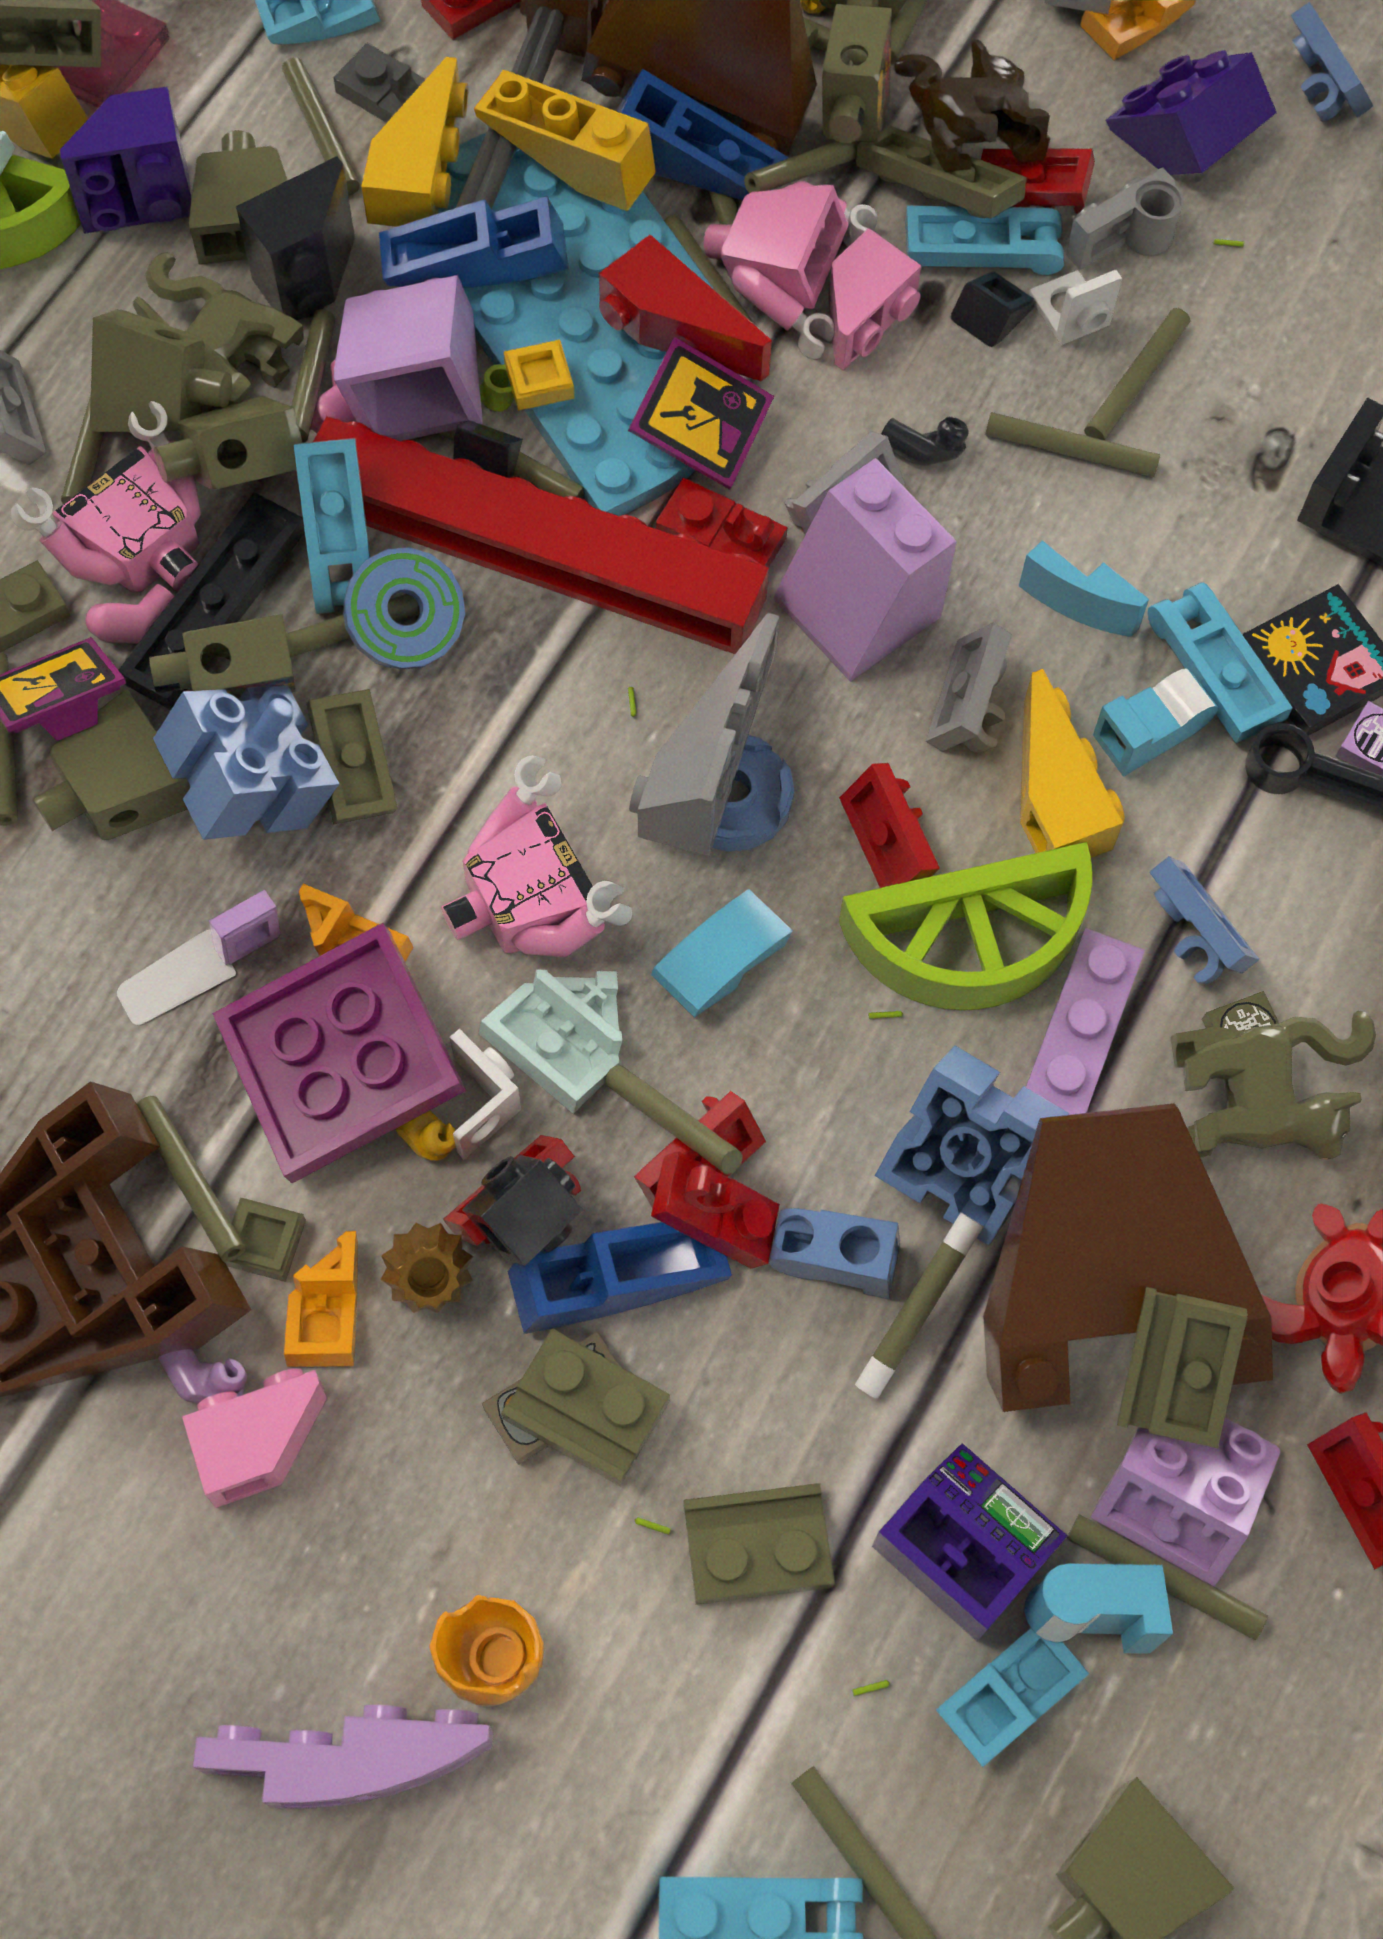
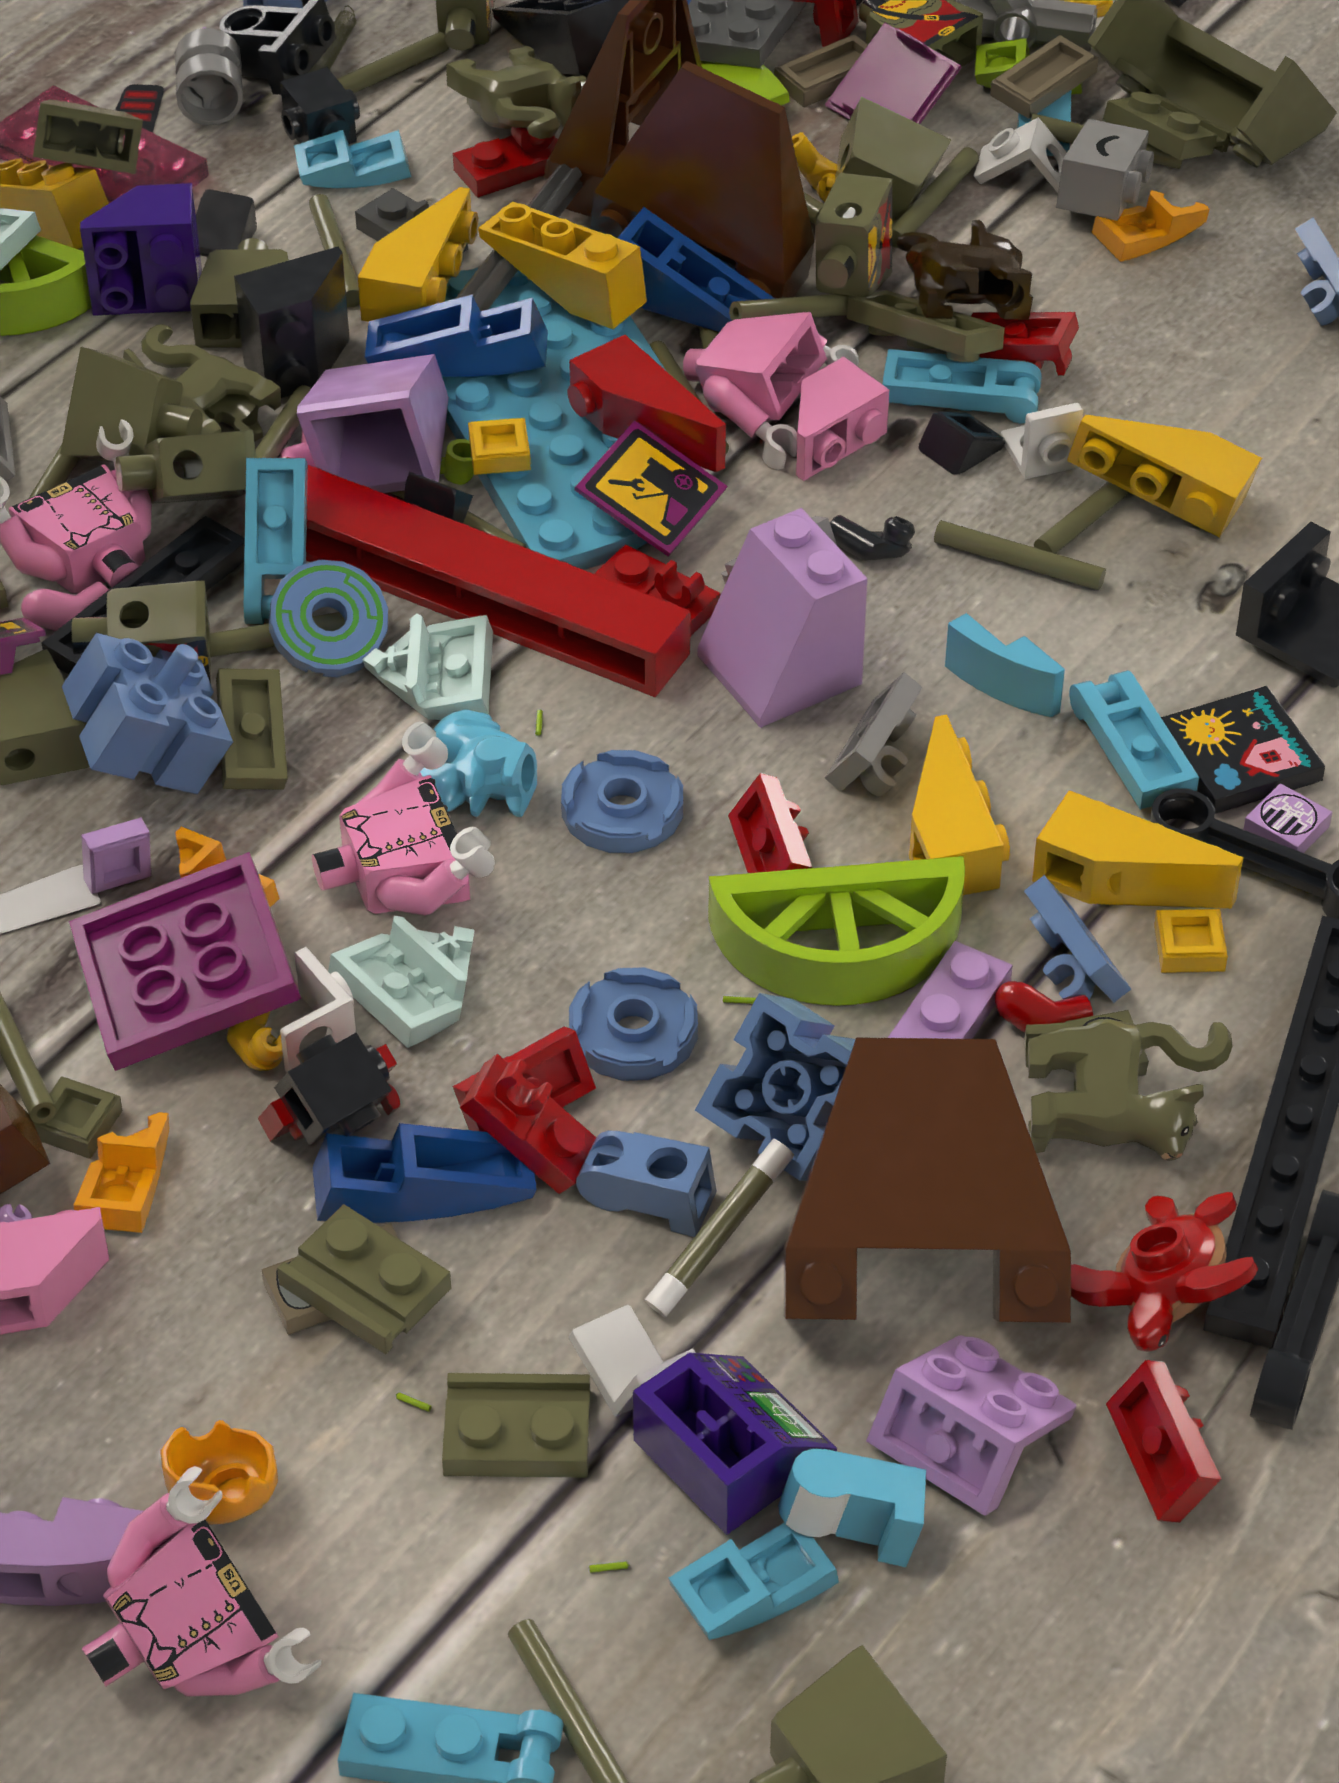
camera: 10 degrees right, 20 degrees down
pearl gold piece [380,1223,474,1314] -> none
olive bar [605,1065,742,1174] -> none
light grey wedge [629,613,780,857] -> none
medium azure slope [651,889,793,1018] -> none
light grey plate [1066,167,1184,270] -> none
olive bar [1067,1514,1268,1641] -> none
medium azure leg [1093,668,1218,777] -> none
dark purple slope [1105,50,1277,175] -> none
olive plate [1117,1287,1247,1449] -> none
lime piece [1213,239,1244,247] -> none
none -> bright pink torso [82,1466,322,1697]
none -> black slope [196,189,257,255]
none -> light aqua slope [362,613,493,720]
none -> medium azure animal [420,709,537,817]
none -> medium blue tile [569,967,698,1081]
none -> white bracket [569,1305,696,1417]
none -> red arm [995,981,1093,1033]
none -> yellow slope [1032,790,1243,909]
none -> yellow slope [1067,414,1262,538]
none -> yellow tile [1154,909,1228,973]

